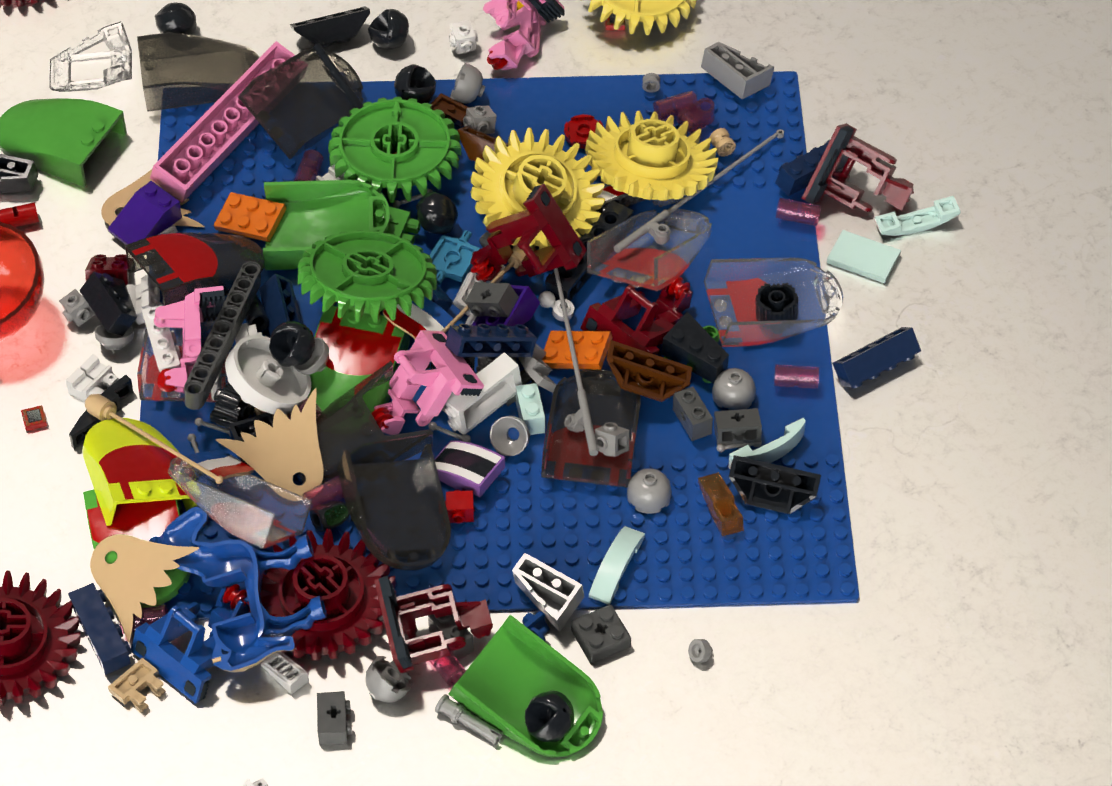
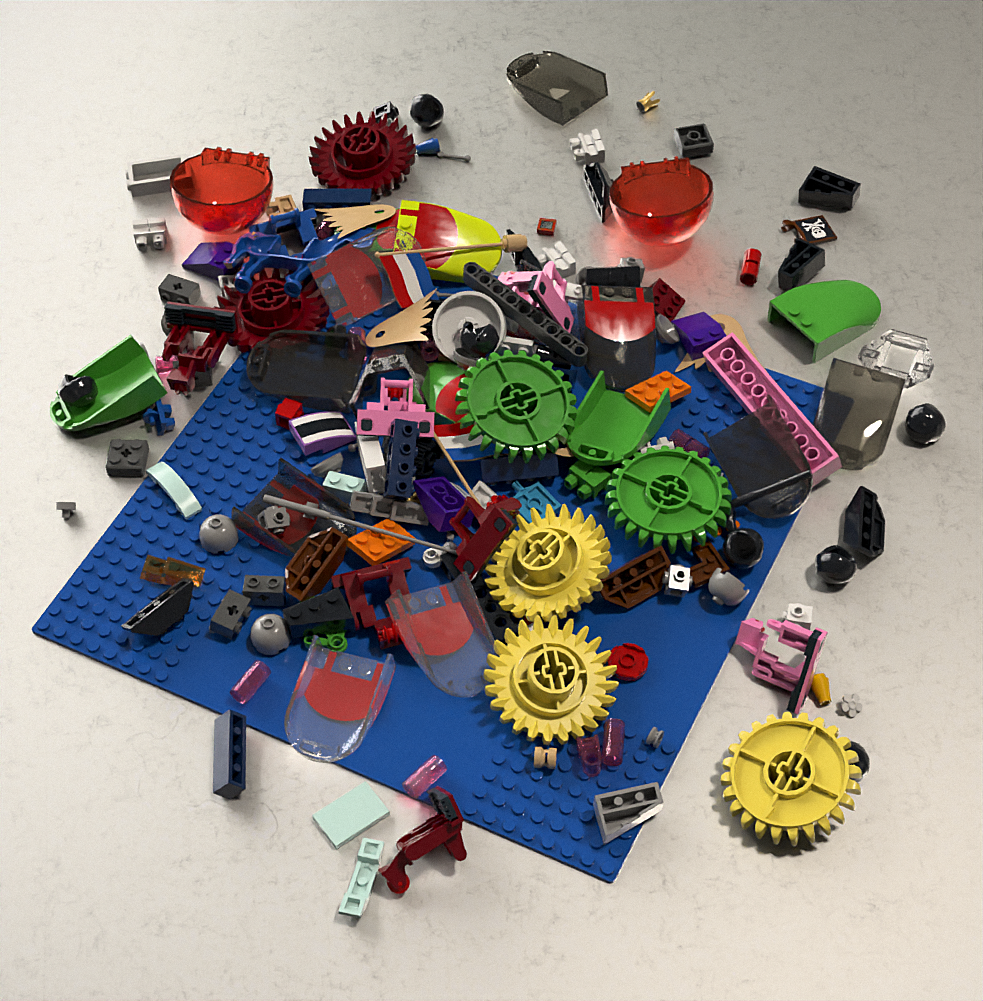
camera: 120 degrees right, 0 degrees up
black piece [416,192,458,234] -> none
dark grey brick [465,282,519,317] -> none
light grey wedge [512,553,585,632] -> none
light grey piece [614,129,784,253] -> none
light aqua slope [728,418,806,469] -> none
black brick [755,283,798,332] -> none
dark blue brick [775,140,848,196] -> none
none -> clear red windscreen [170,146,274,235]
none -> dark purple slope [182,241,244,281]

